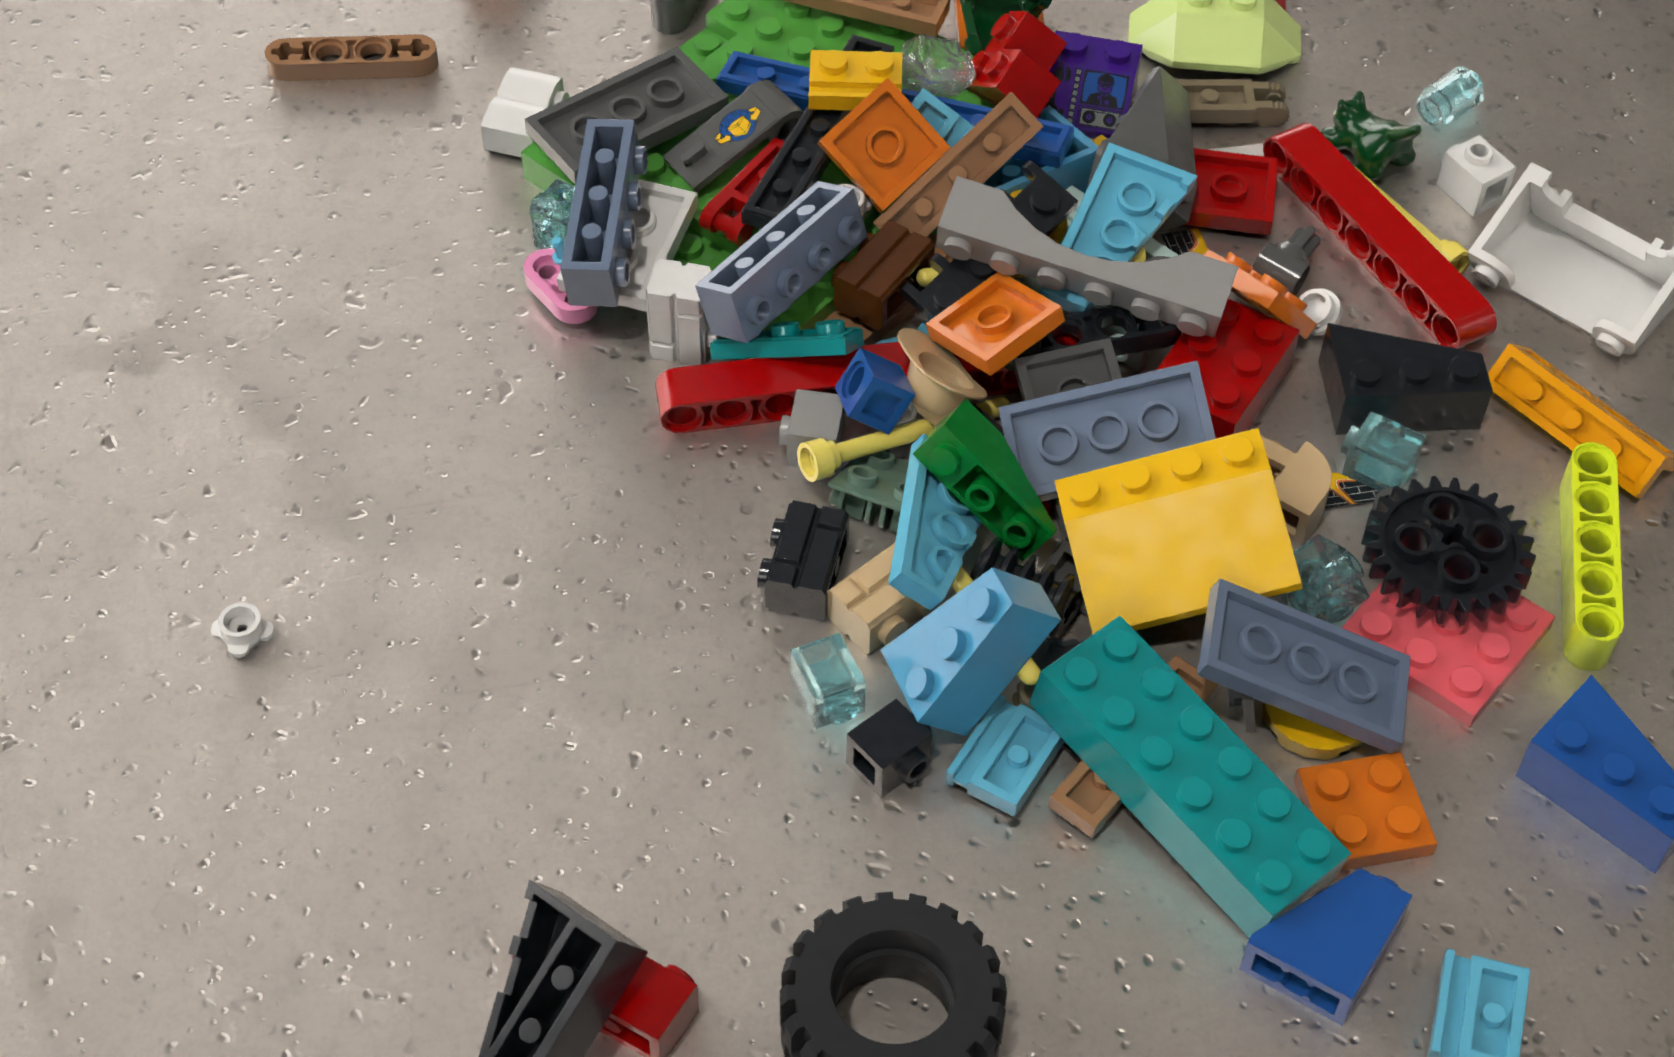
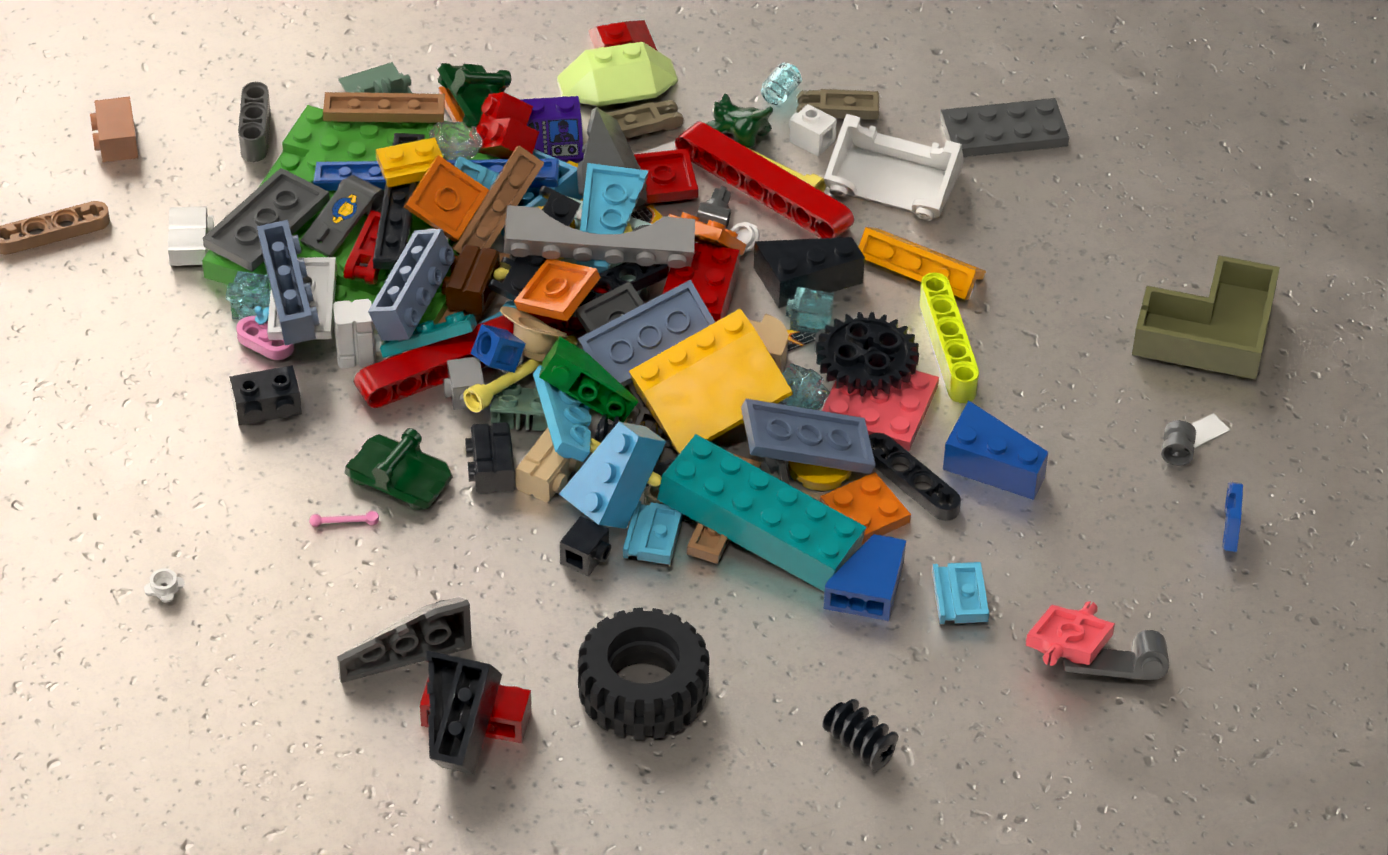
camera: 20 degrees left, 5 degrees down
clear light blue brick [790,633,866,729] -> none
none -> black brick [229,365,302,426]
none -> bright pink hinge [309,511,379,527]
none -> dark grey wedge [337,597,472,683]
none -> dark green shield [344,428,453,510]
none -> dark tan hinge [796,89,879,120]
none -> black beam [869,433,961,521]

